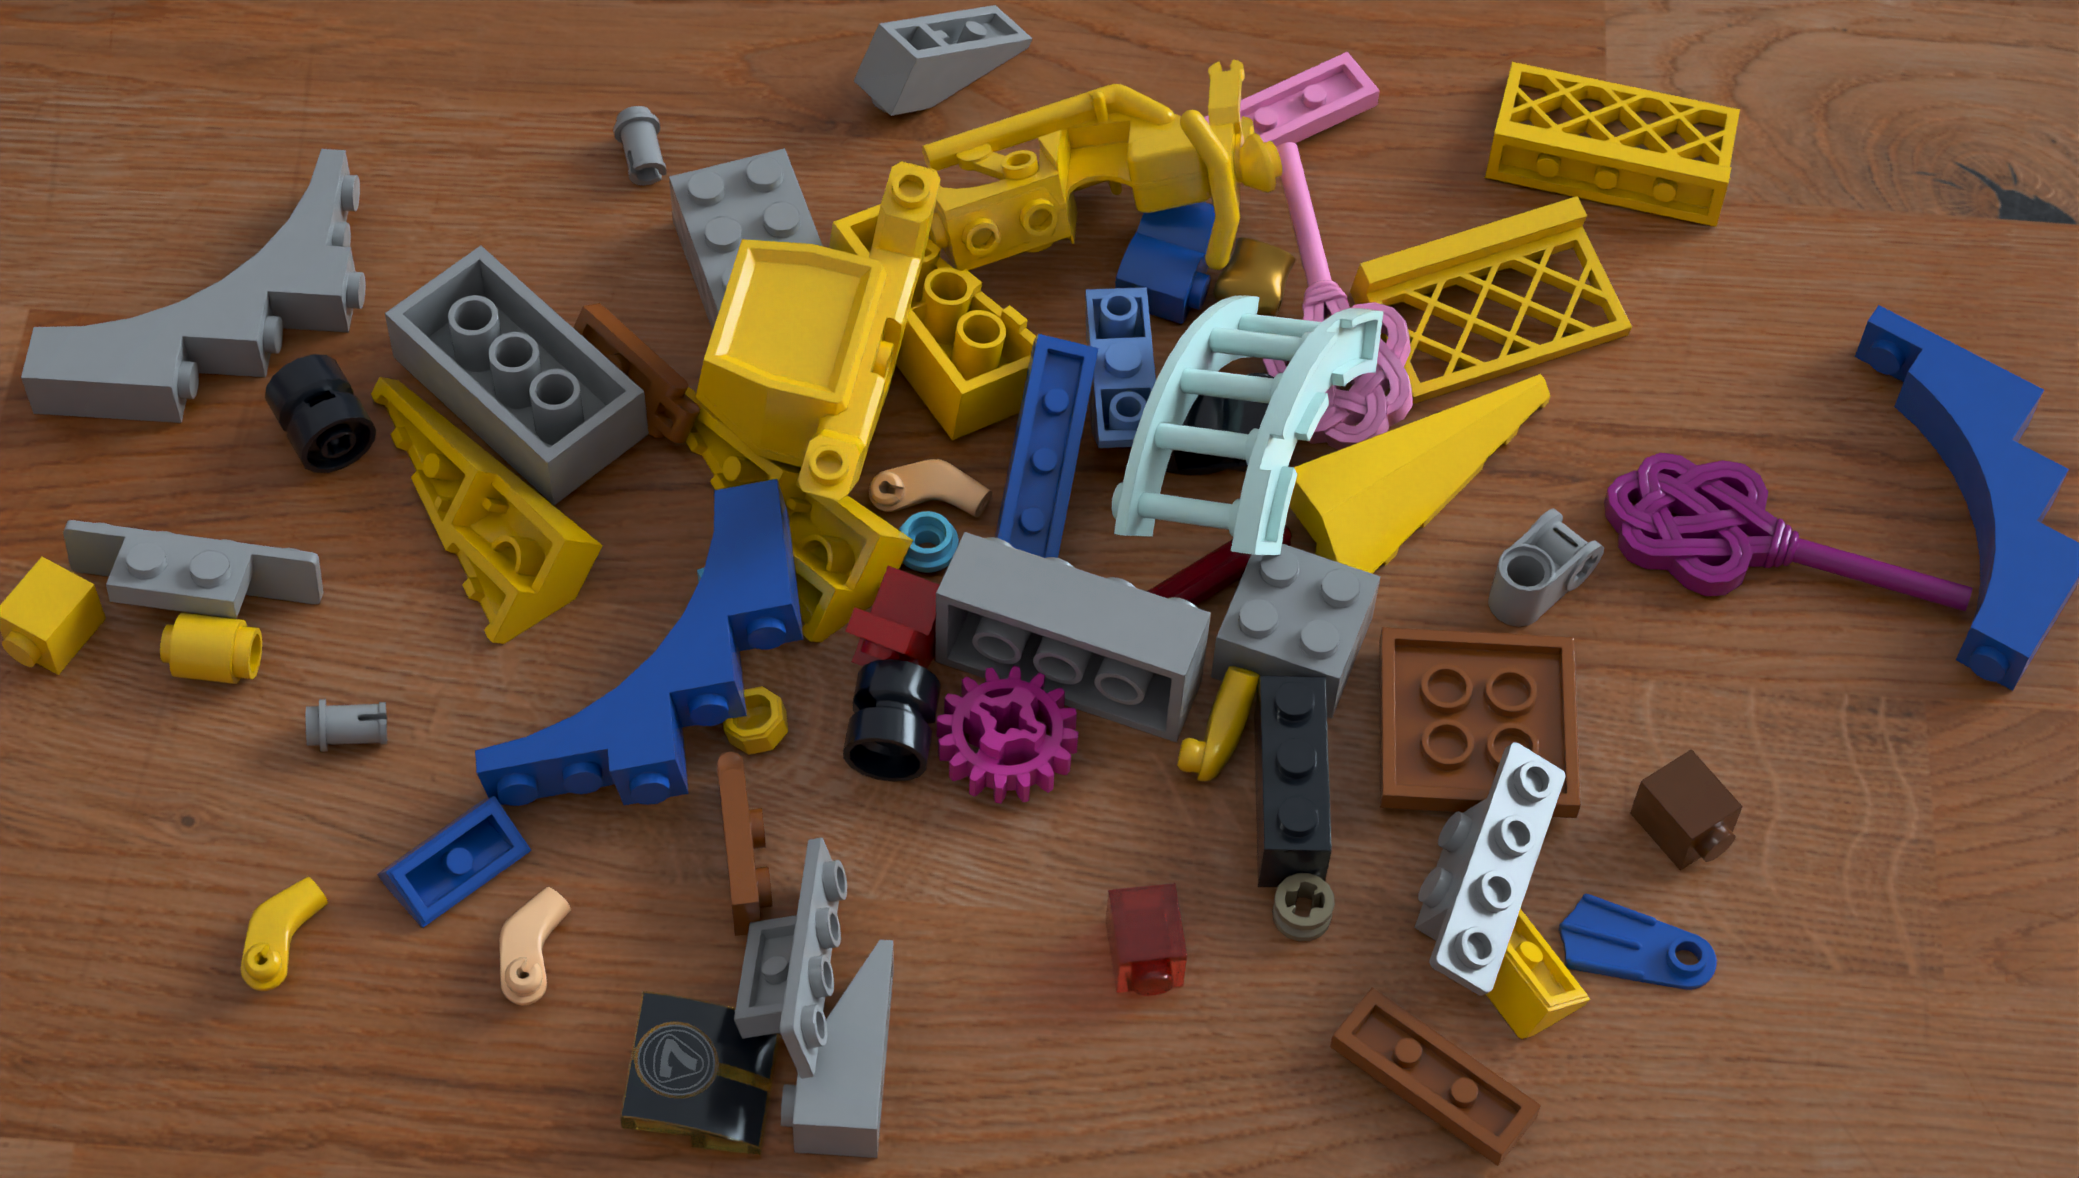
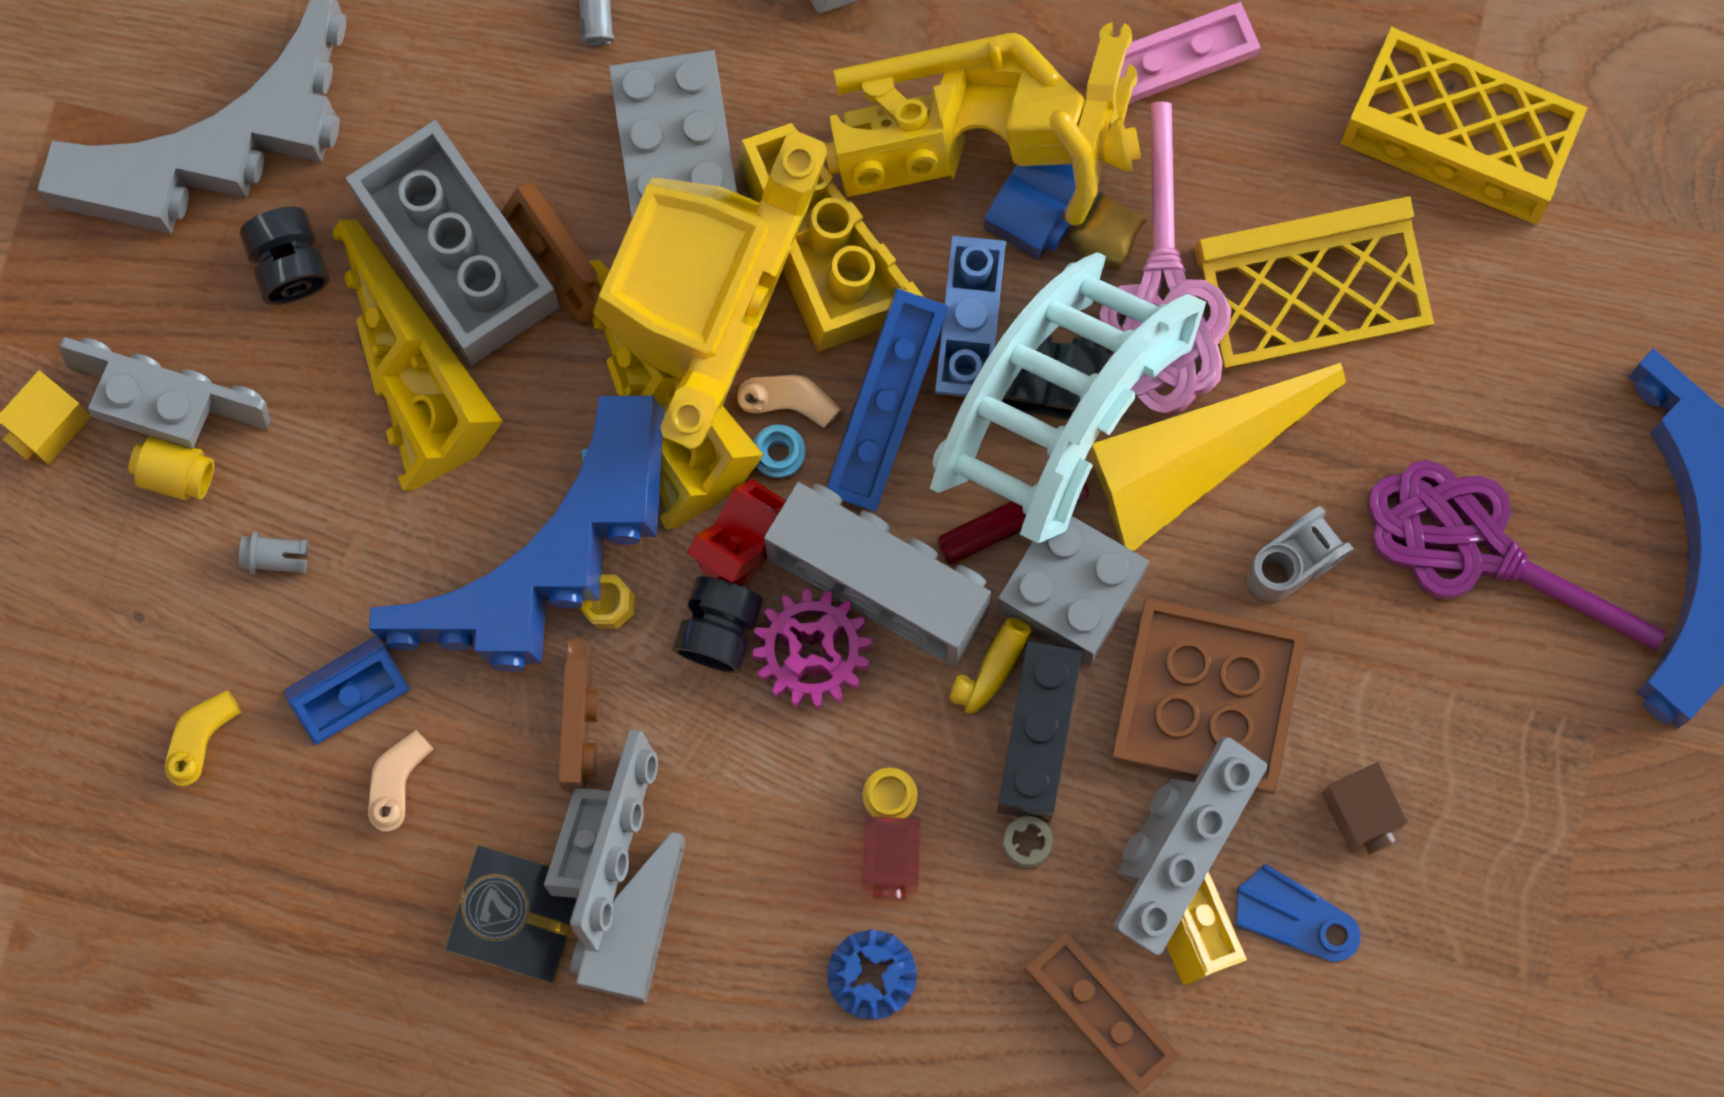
camera: 15 degrees right, 20 degrees up
none -> blue gear [827,929,917,1020]
none -> yellow plate [862,767,918,823]

